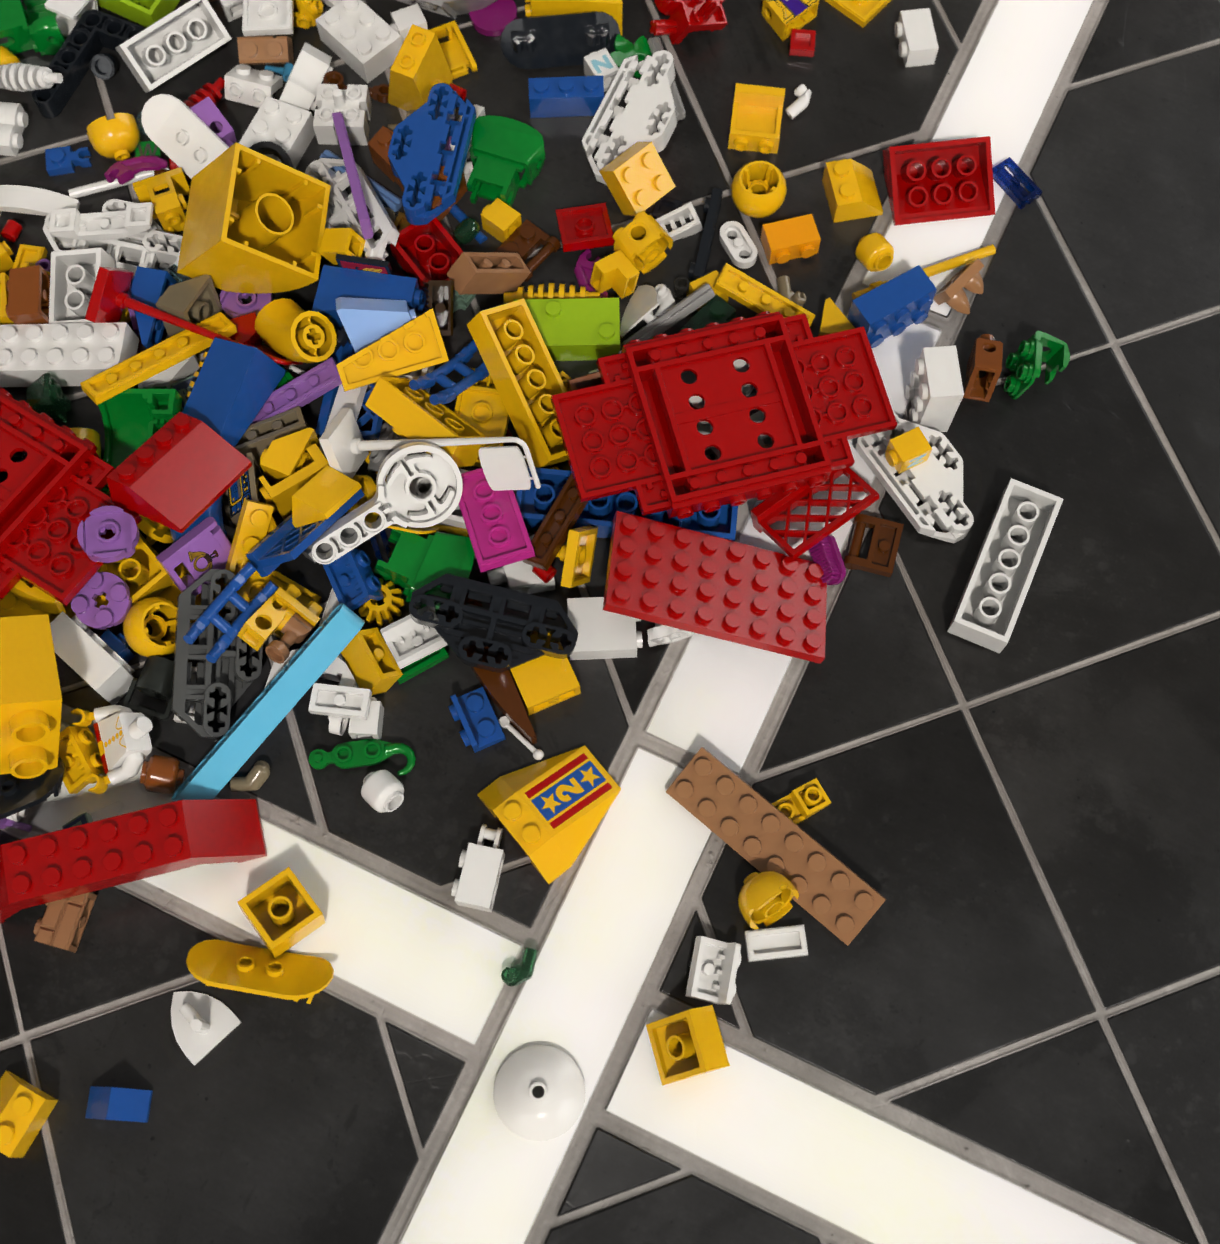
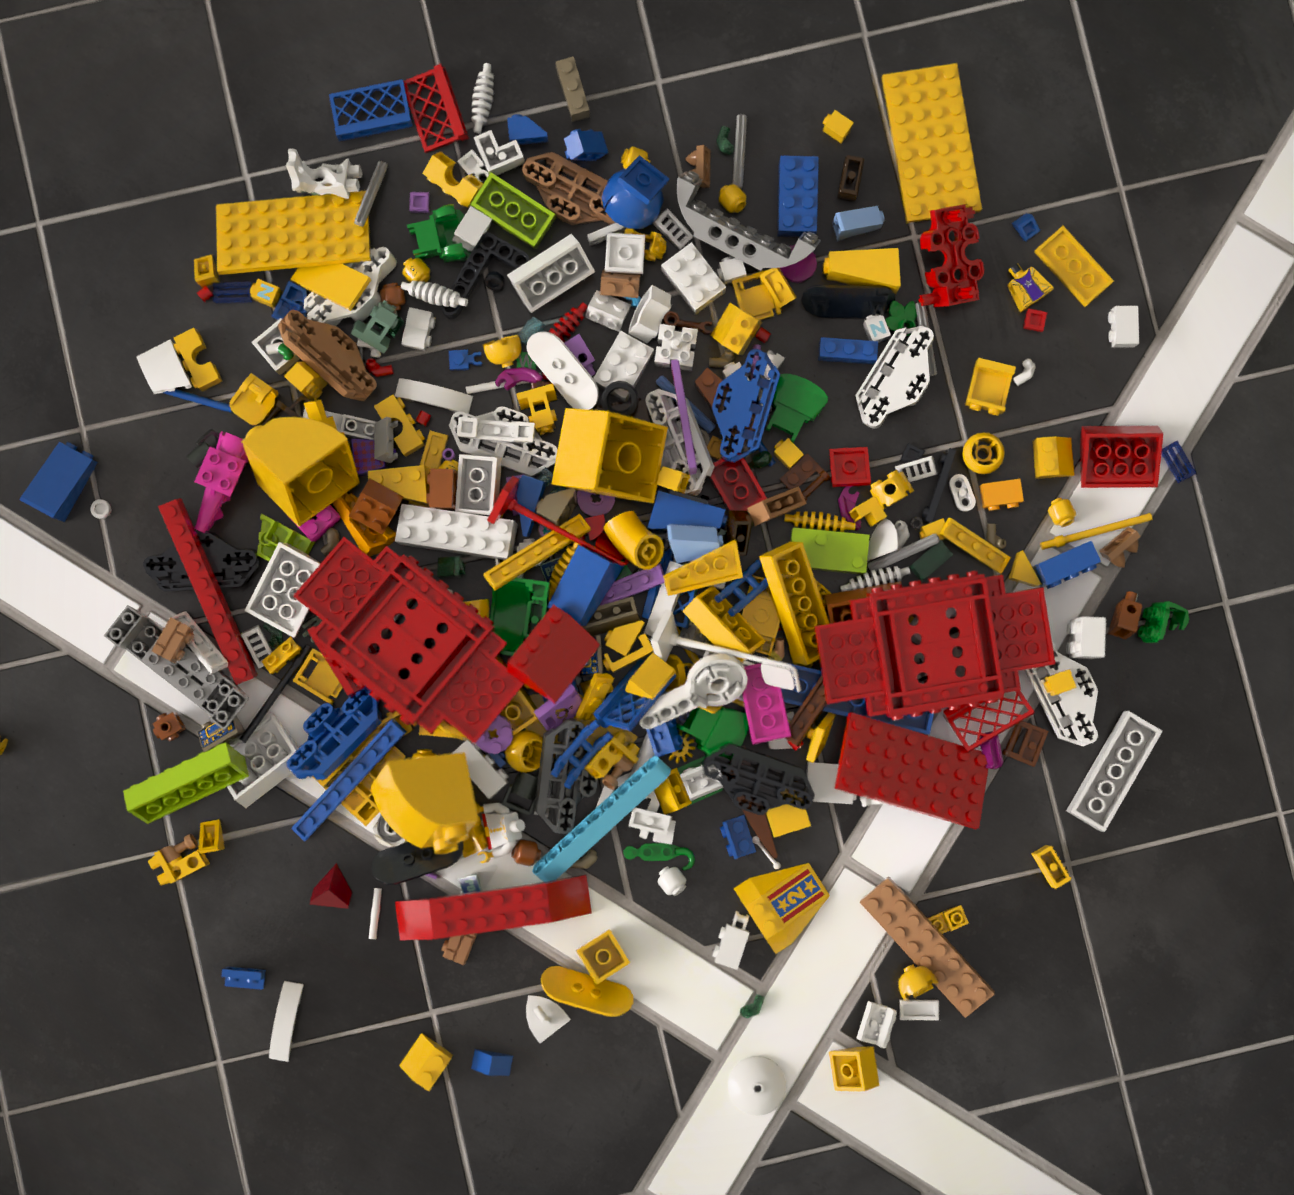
camera: 10 degrees right, 15 degrees up
medium lavender plate [77,506,139,563] -> none
yellow brick [599,142,676,216] -> none
none -> yellow tile [760,268,797,308]
none -> yellow brick [1032,845,1071,889]

